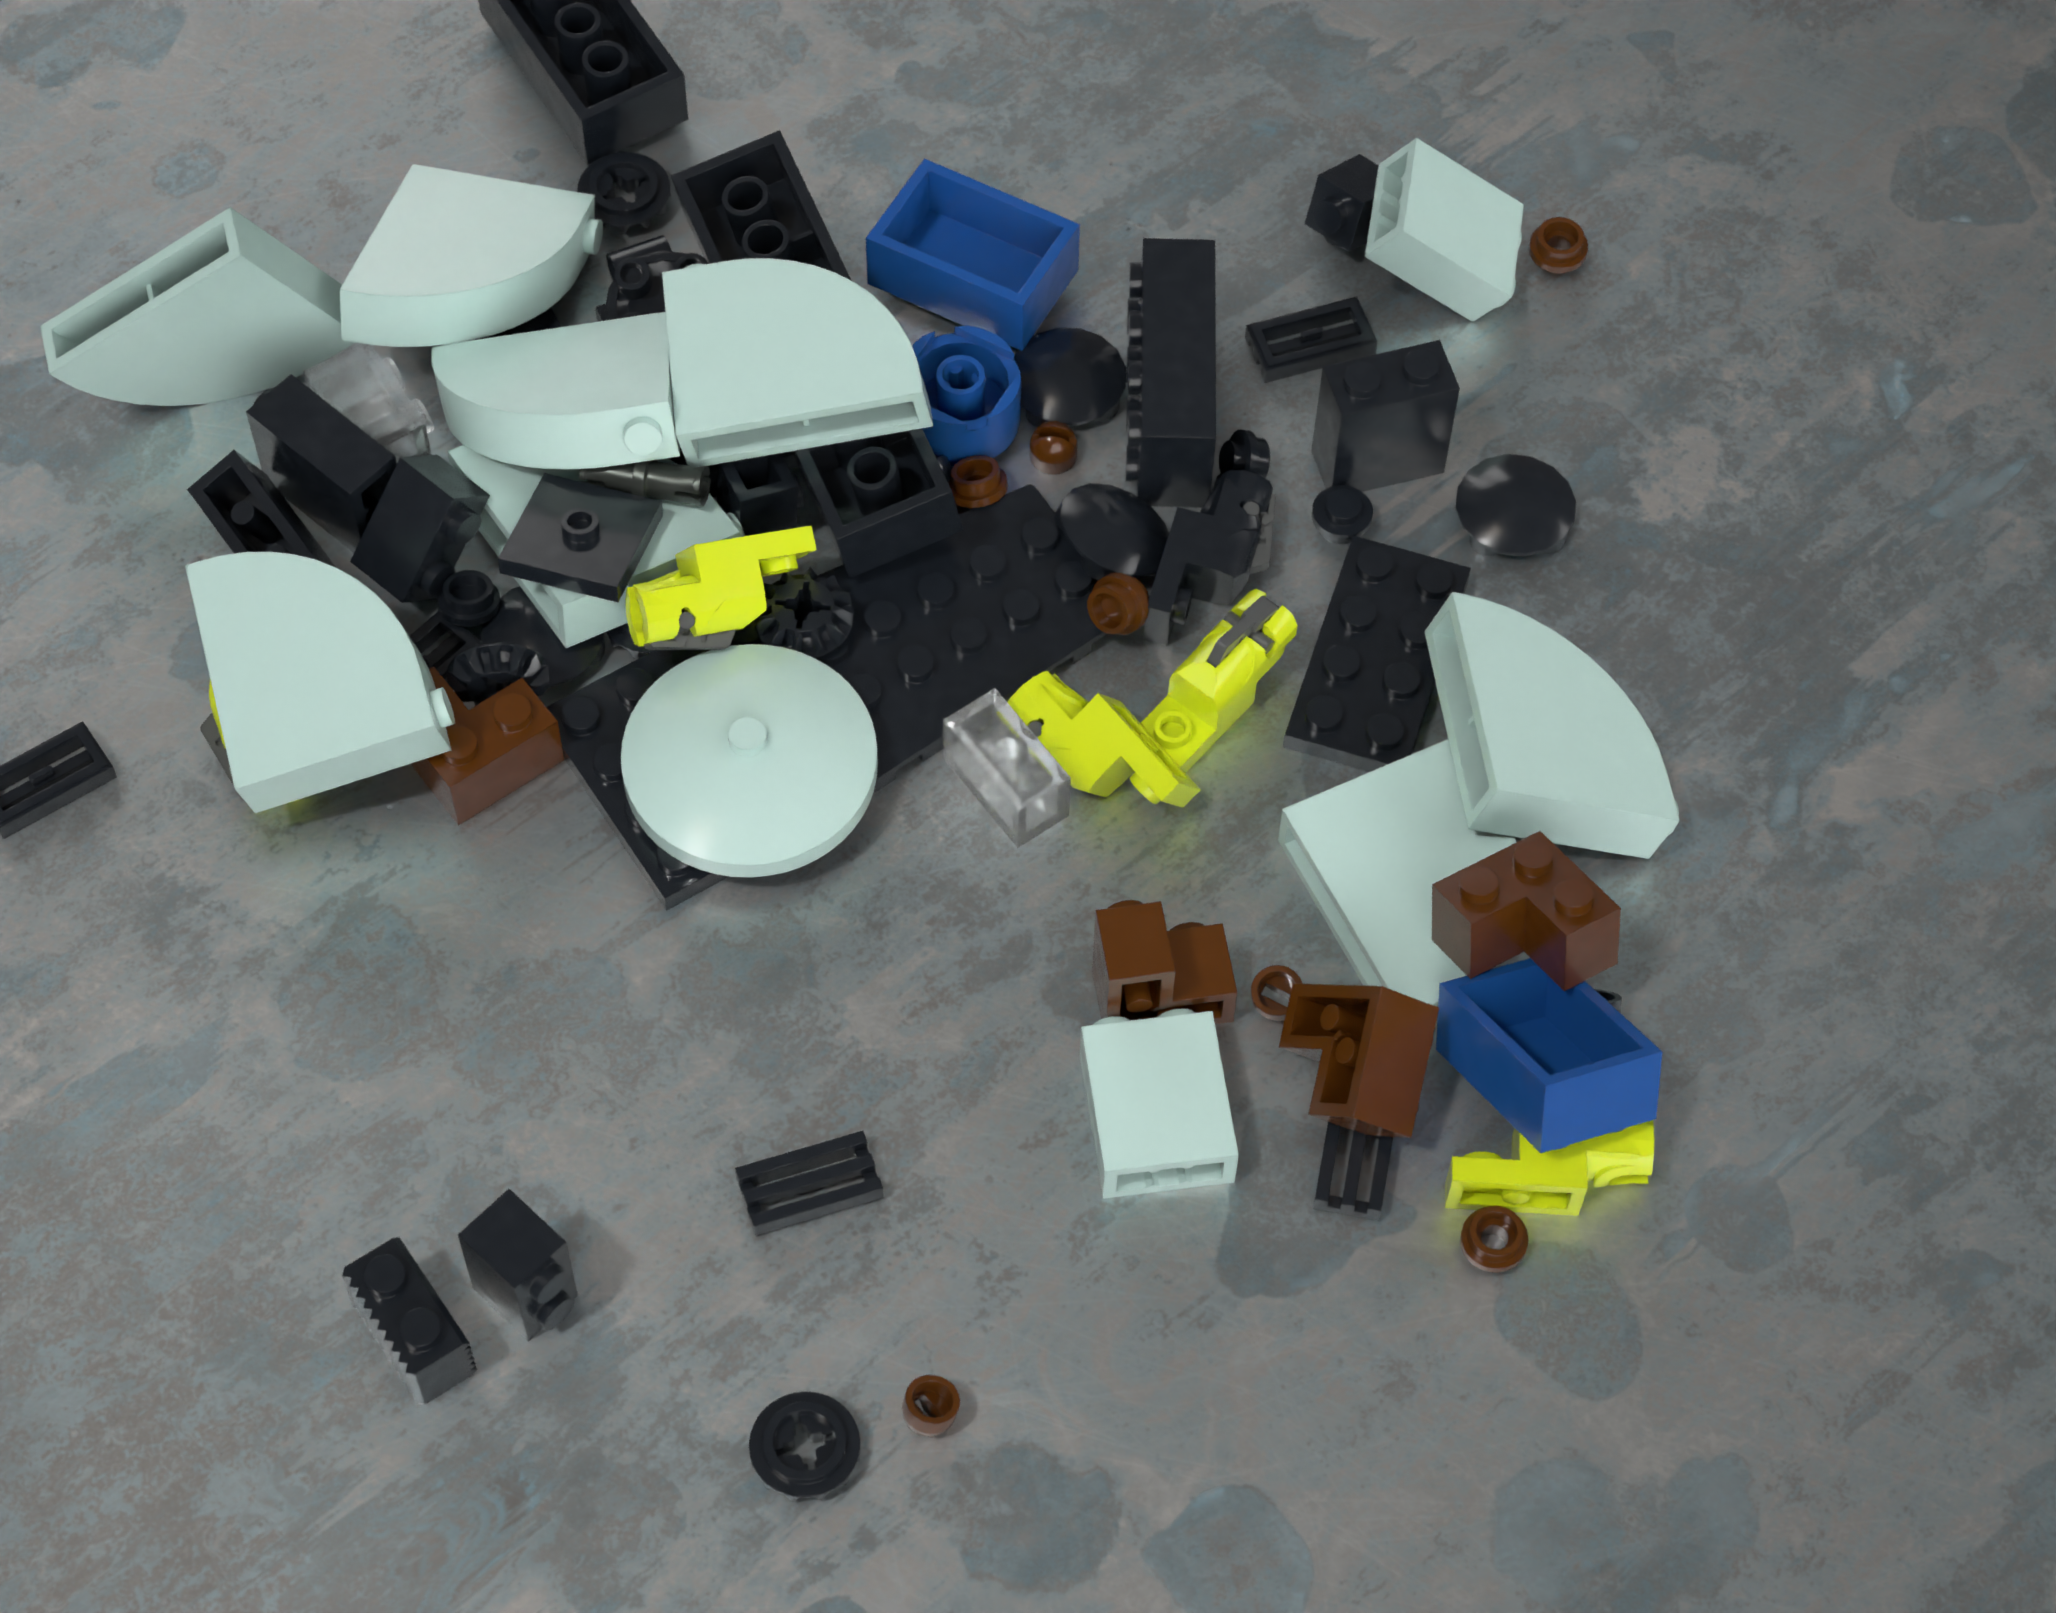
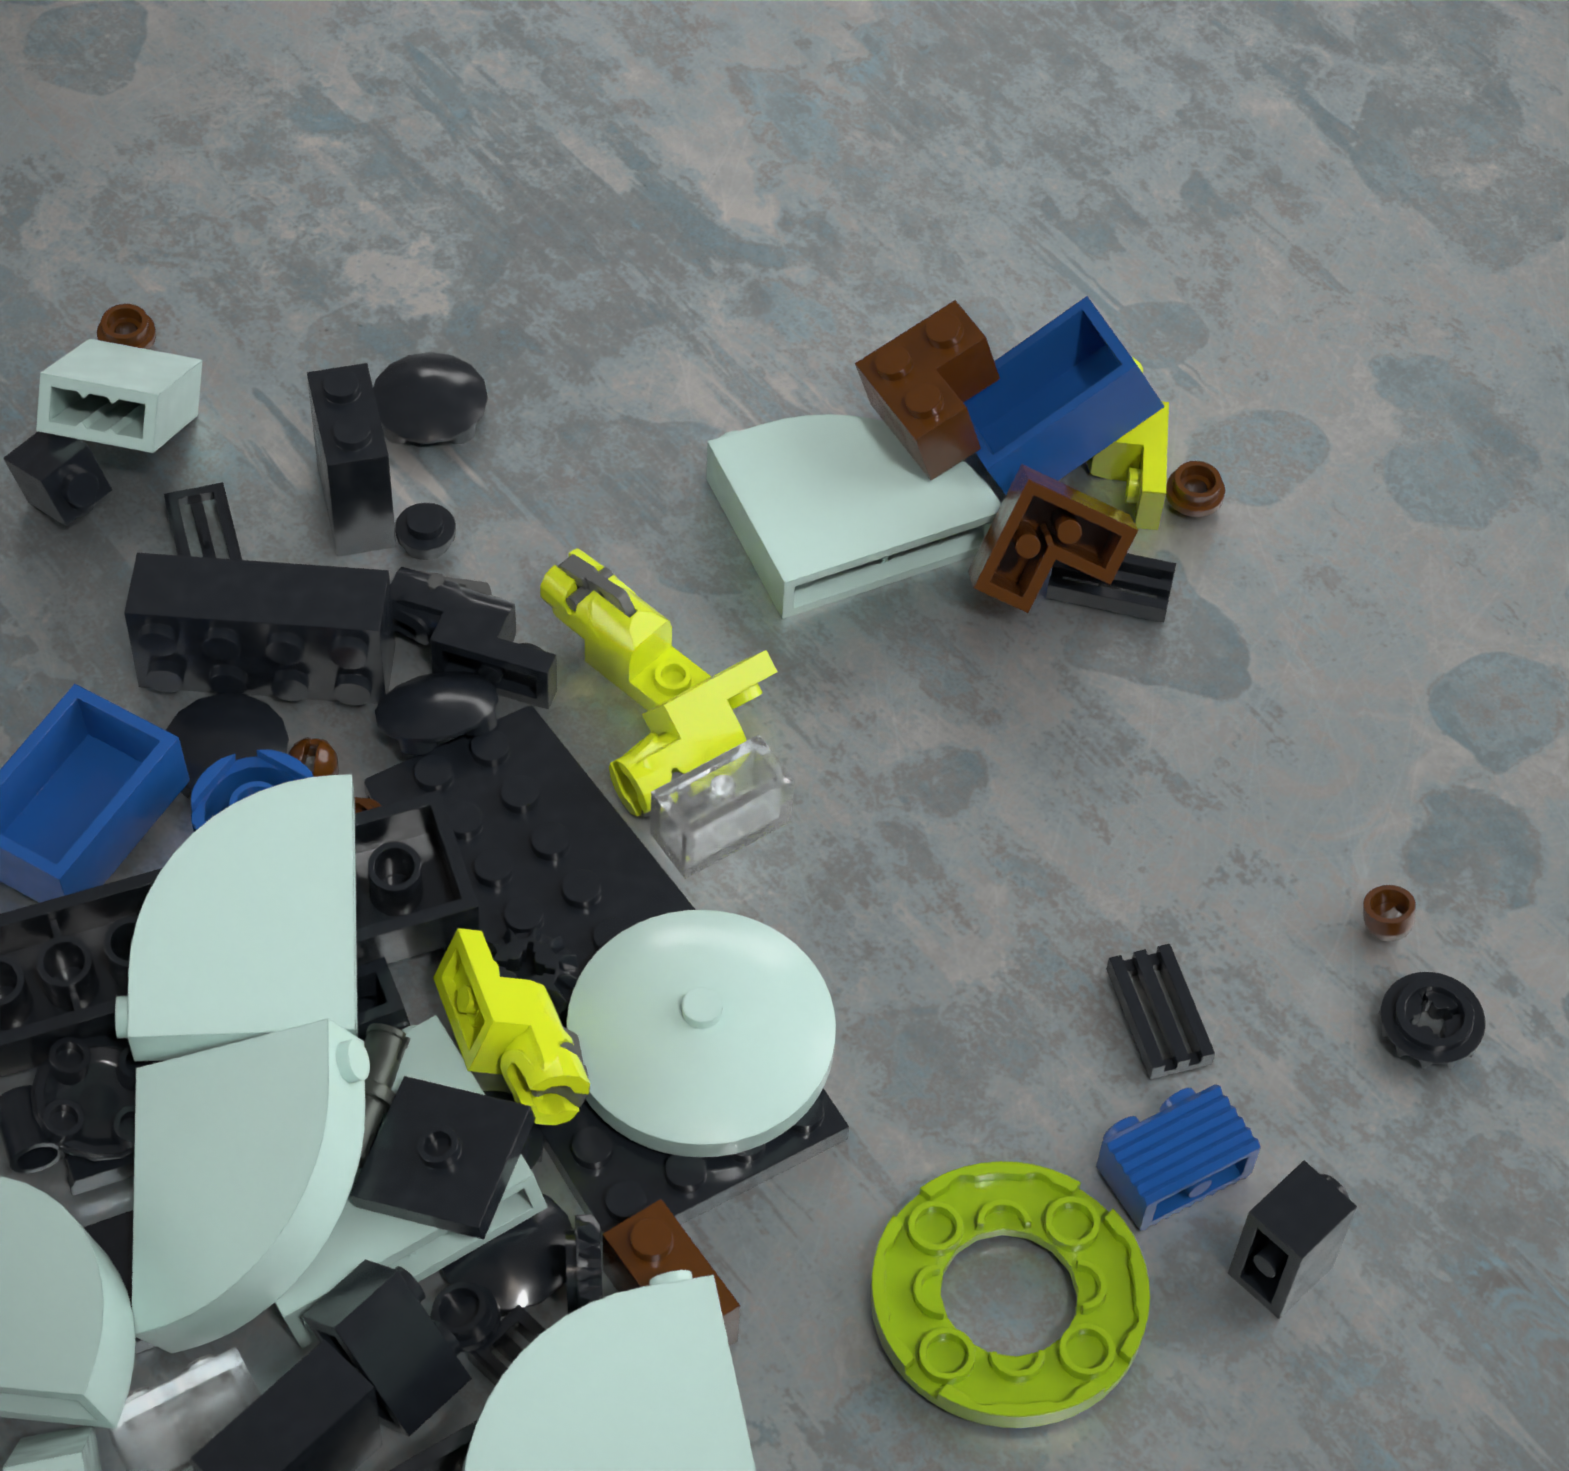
camera: 90 degrees left, 5 degrees down
black brick [342,1237,477,1405] -> none
light aqua brick [1080,1009,1239,1199] -> none
reddish brown plate [1087,573,1149,635] -> none
reddish brown brick [1092,900,1237,1025] -> none
reddish brown hinge [1251,965,1302,1021] -> none
black plate [1283,535,1471,772] -> none
light aqua brick [1425,592,1680,859] -> none
none -> lime plate [870,1161,1150,1428]
none -> blue brick [1096,1084,1261,1231]

